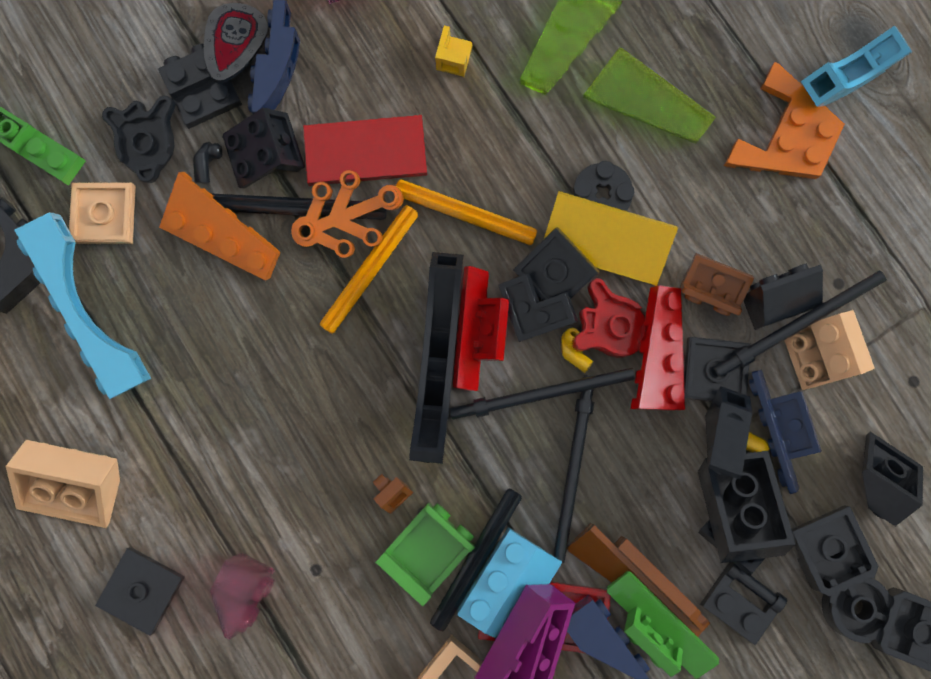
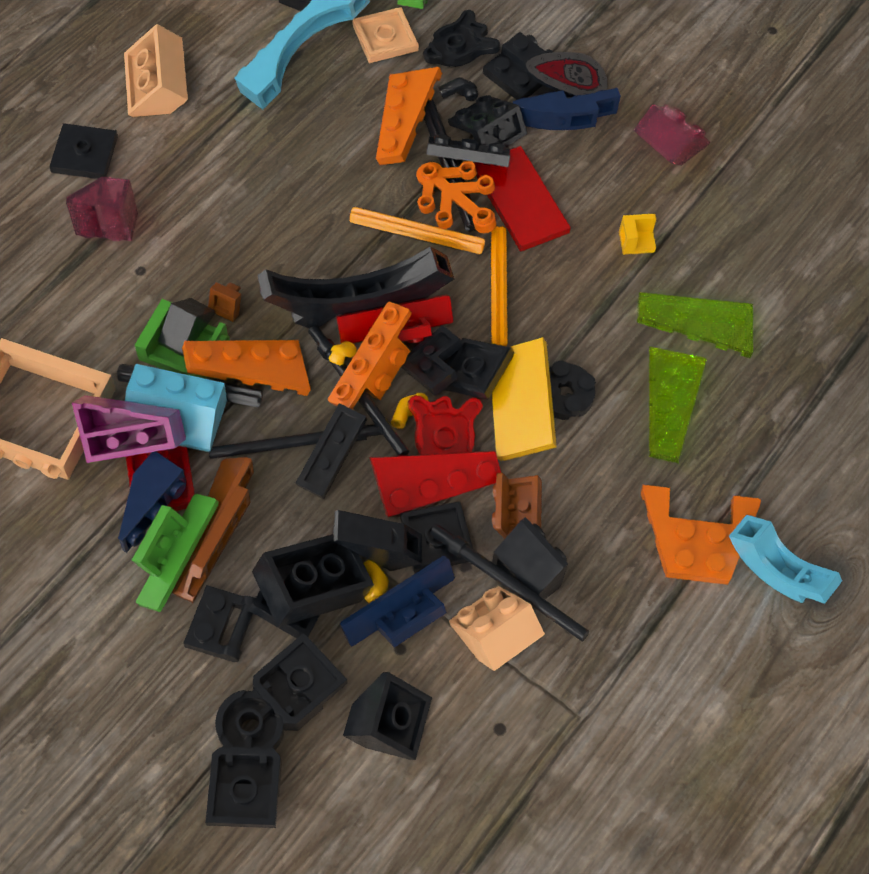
camera: 65 degrees right, 20 degrees down
none -> black slope [158,298,216,357]
none -> orange wing [182,340,311,396]
none -> black plate [296,403,367,499]
none -> orange bracket [328,302,411,410]
none -> yellow arm [329,341,357,366]
none -> black plate [426,134,510,167]

